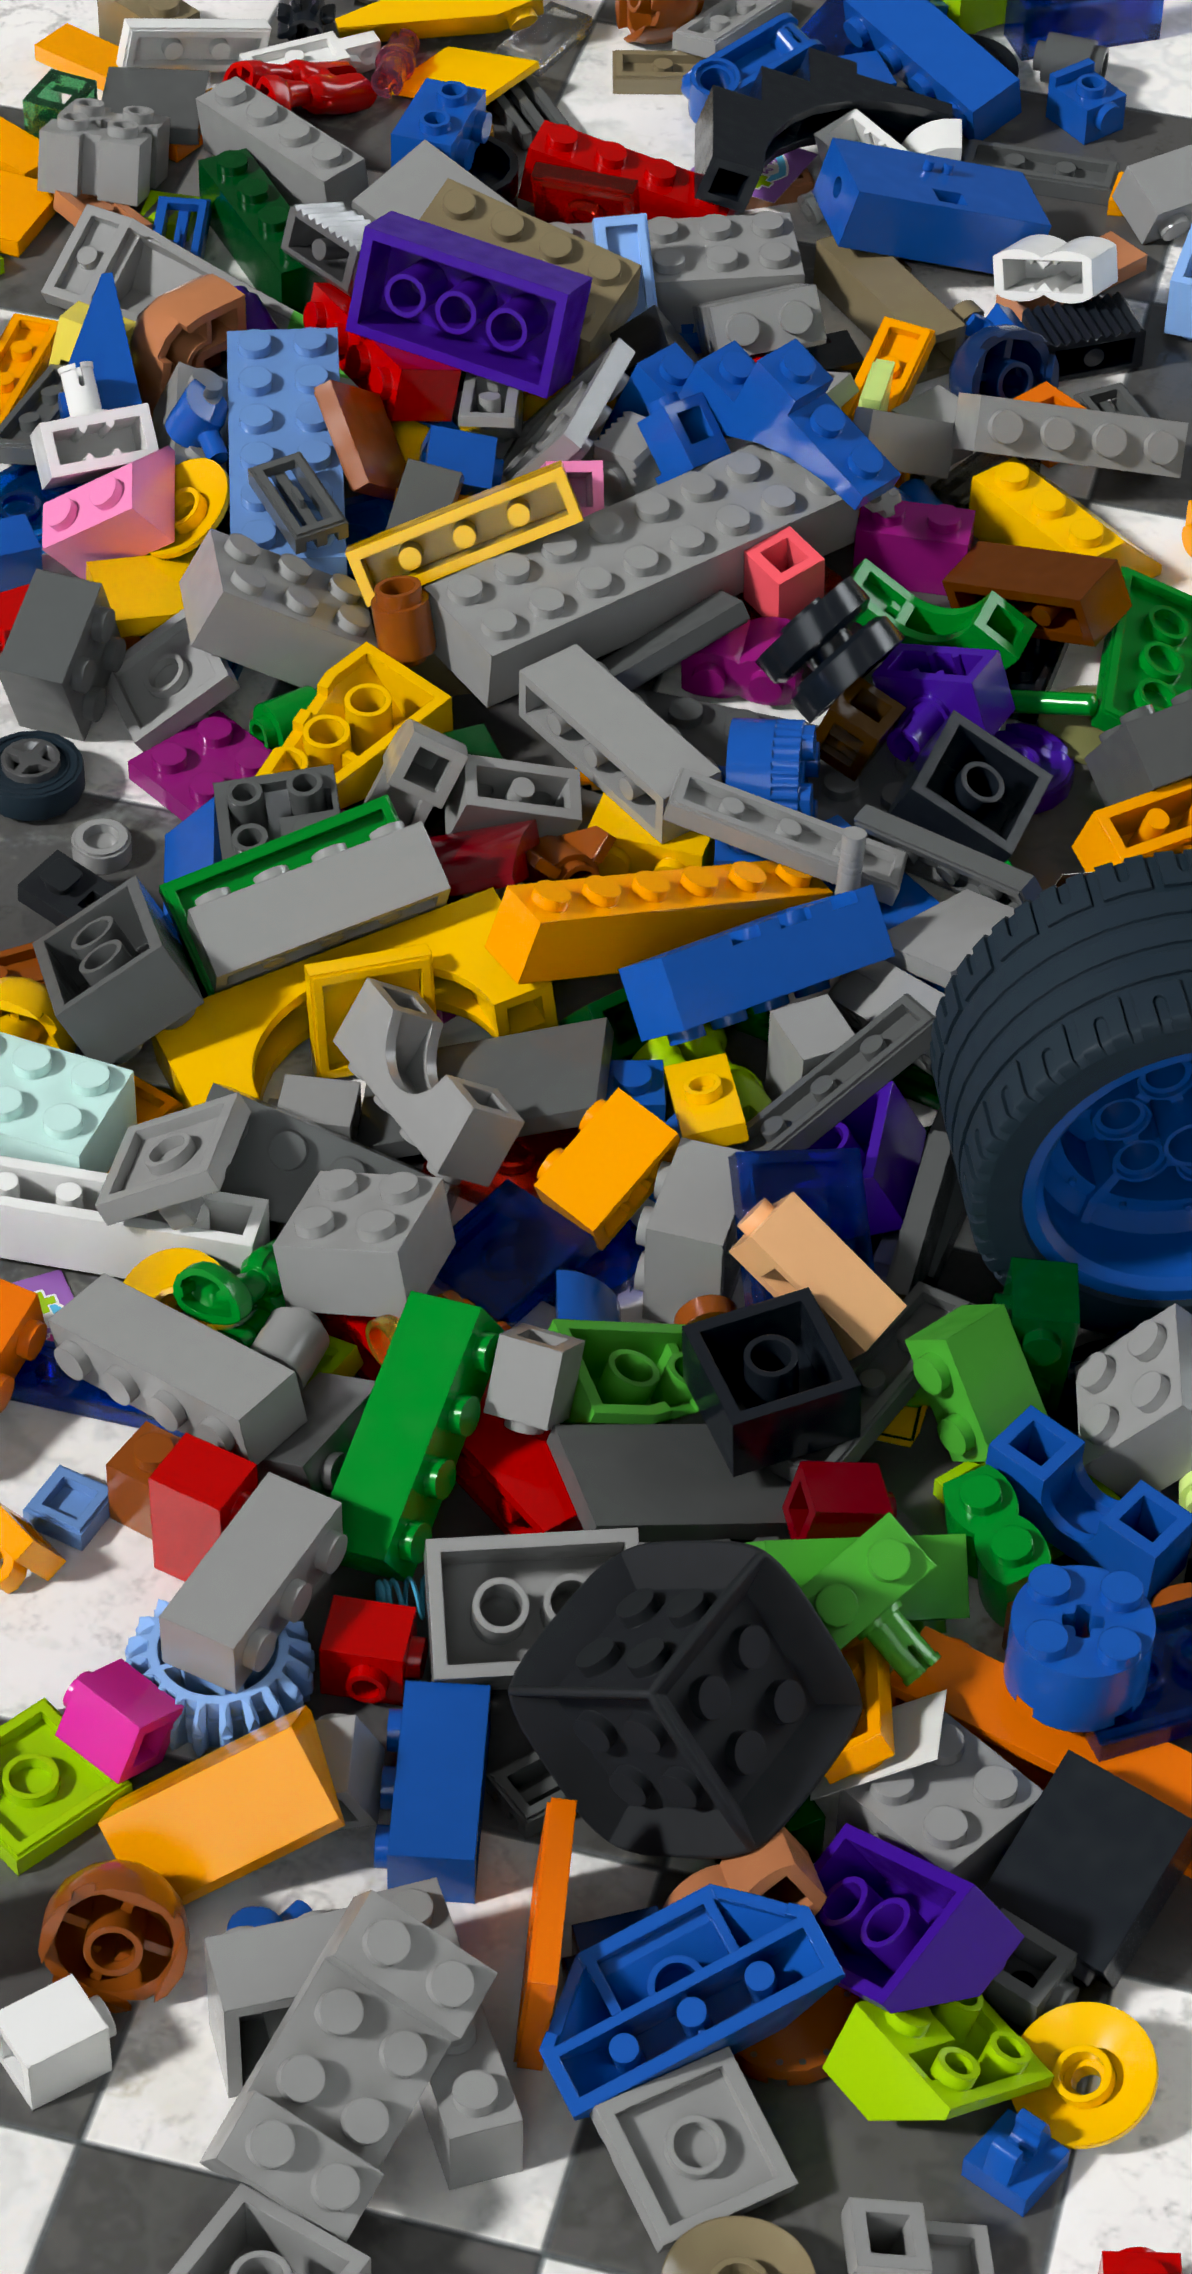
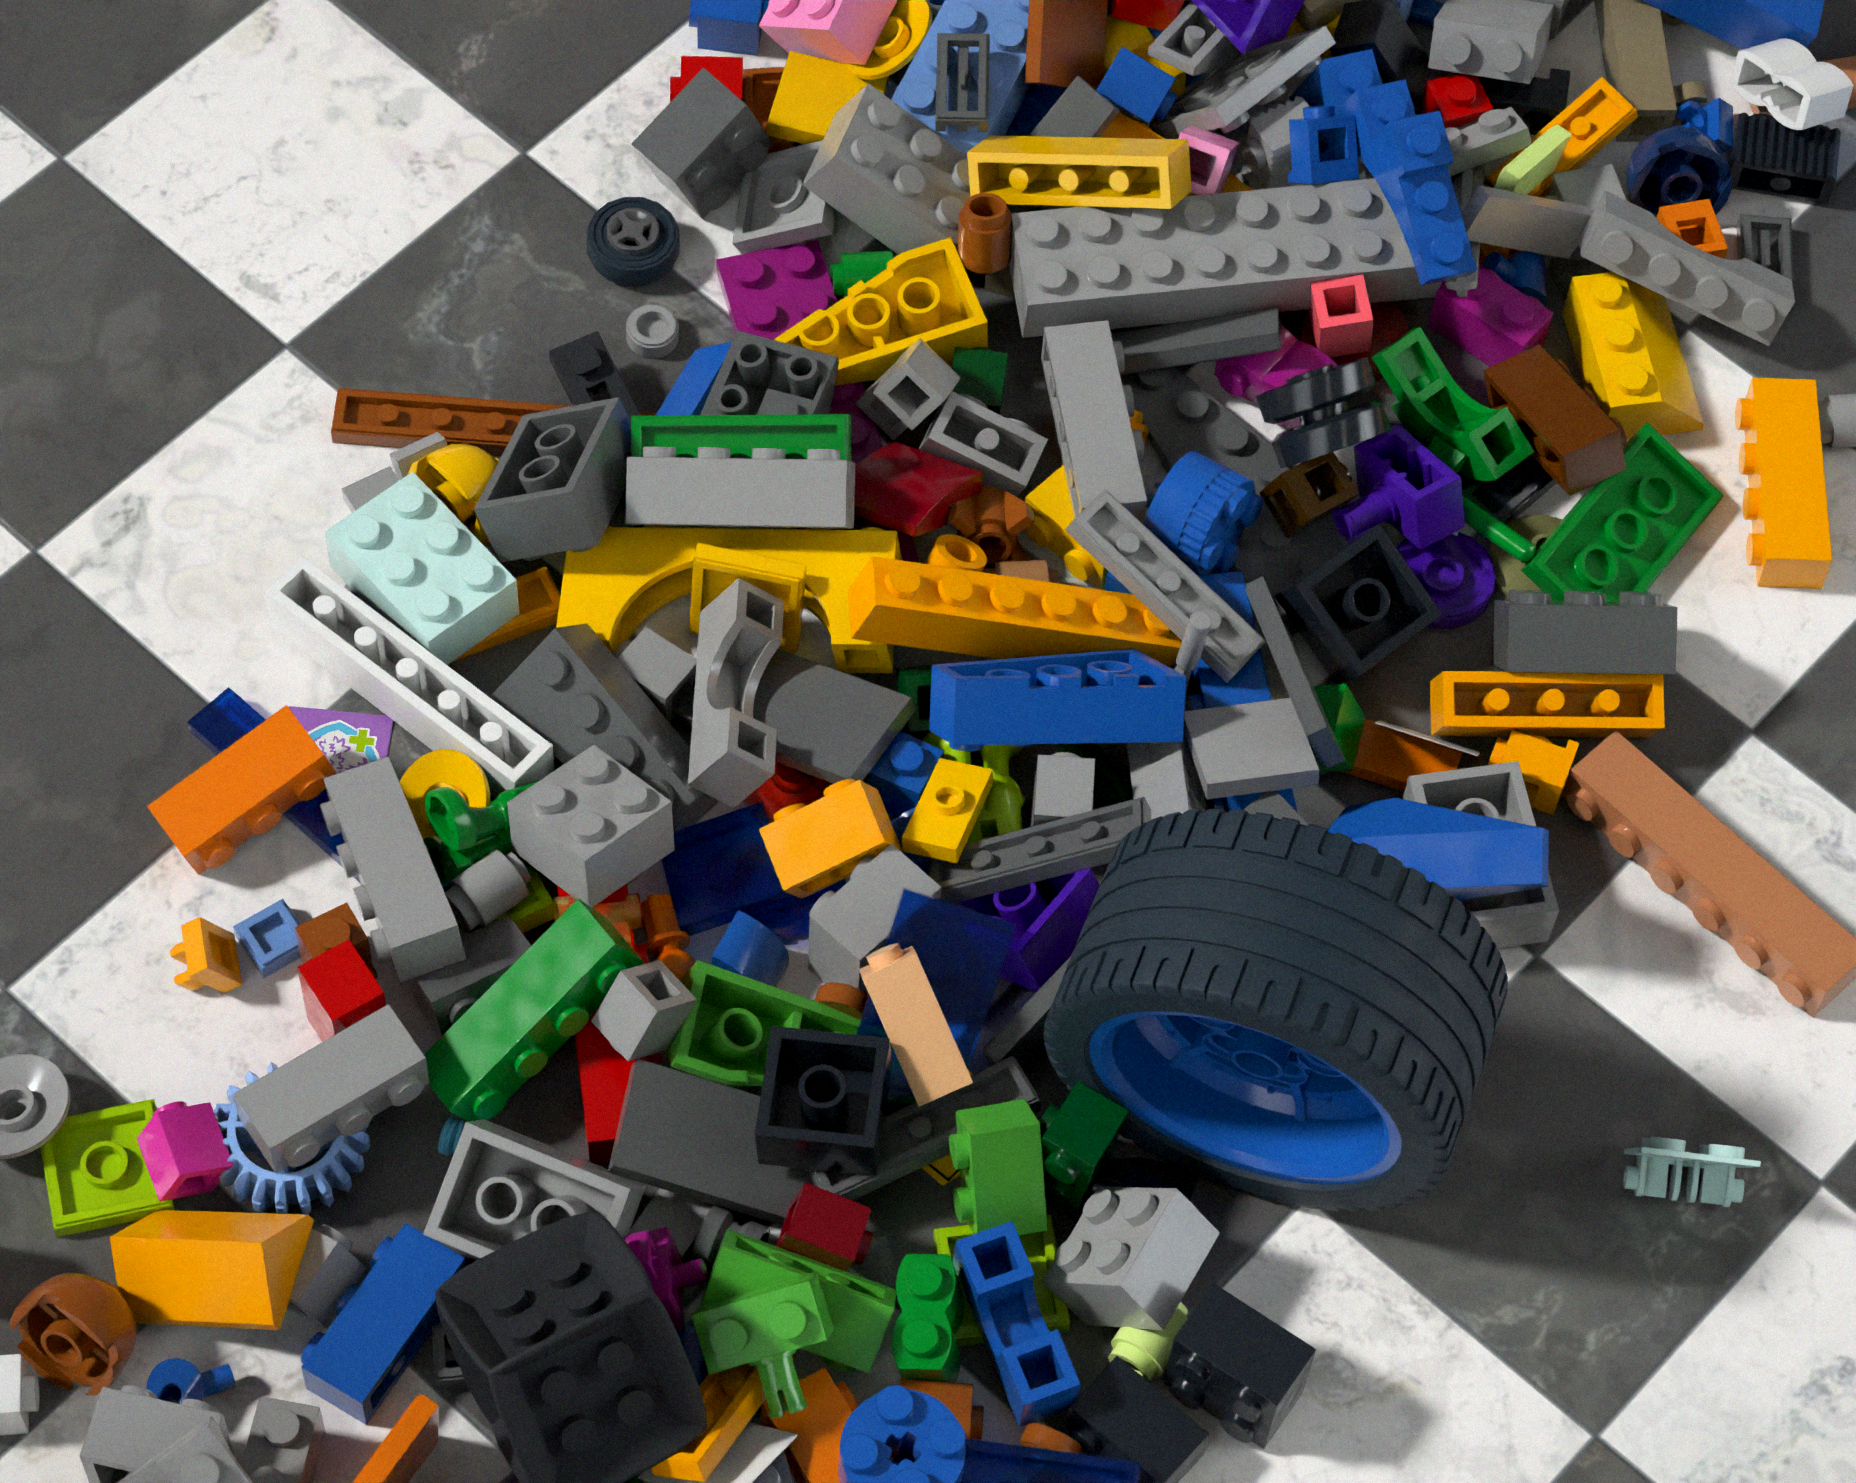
camera: 25 degrees right, 15 degrees up
light grey hinge [95,1092,251,1230] -> none
red brick [319,1595,428,1706] -> none

